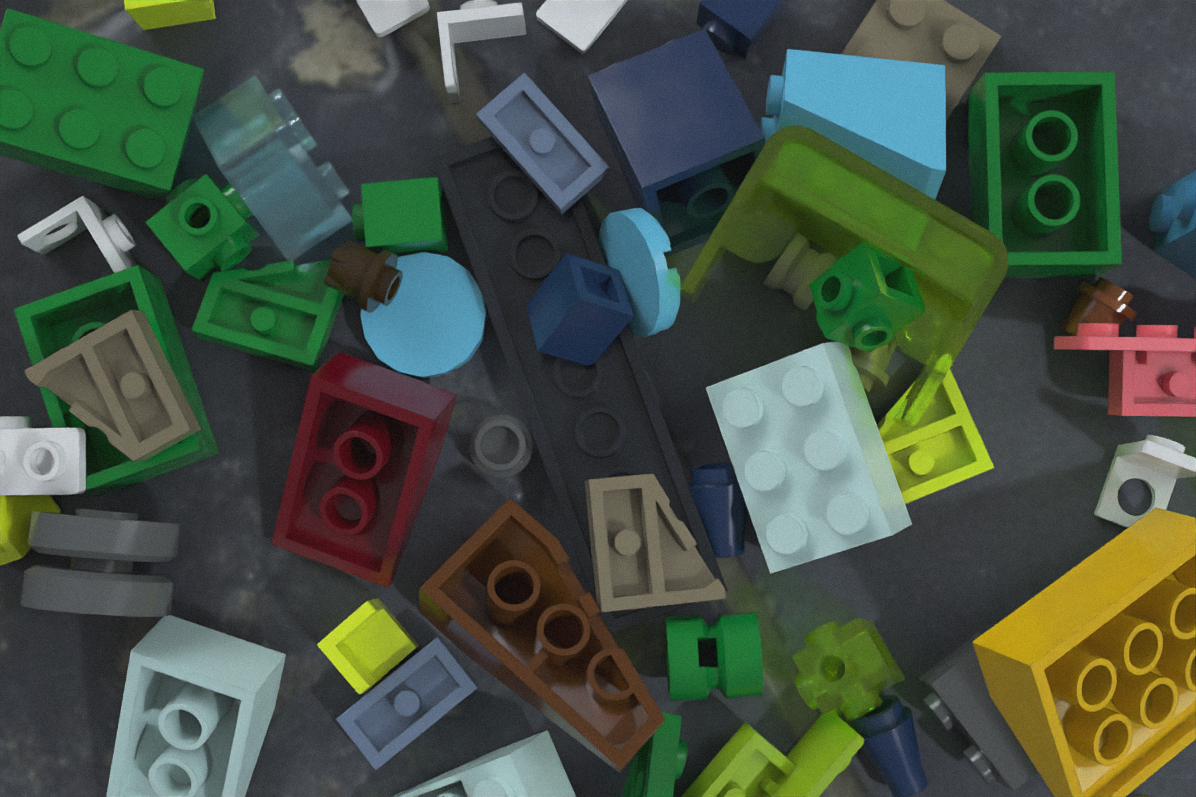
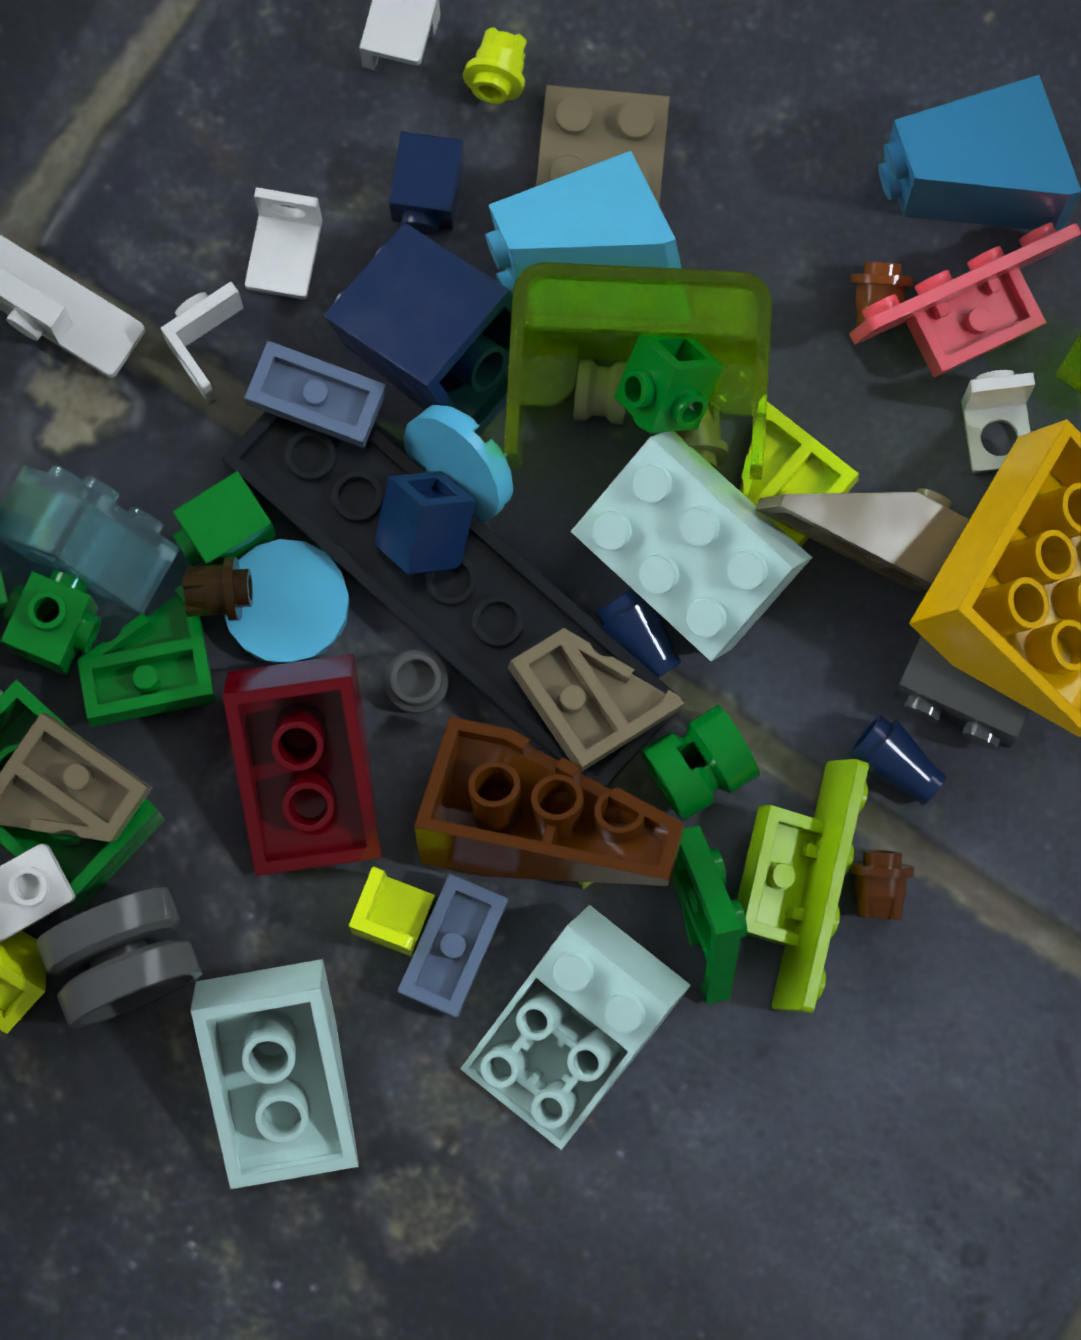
camera: 30 degrees left, 5 degrees down
clear neon green brick [791,617,905,721] -> none
green brick [967,72,1122,278] -> none
none -> dark tan slope [755,488,970,592]

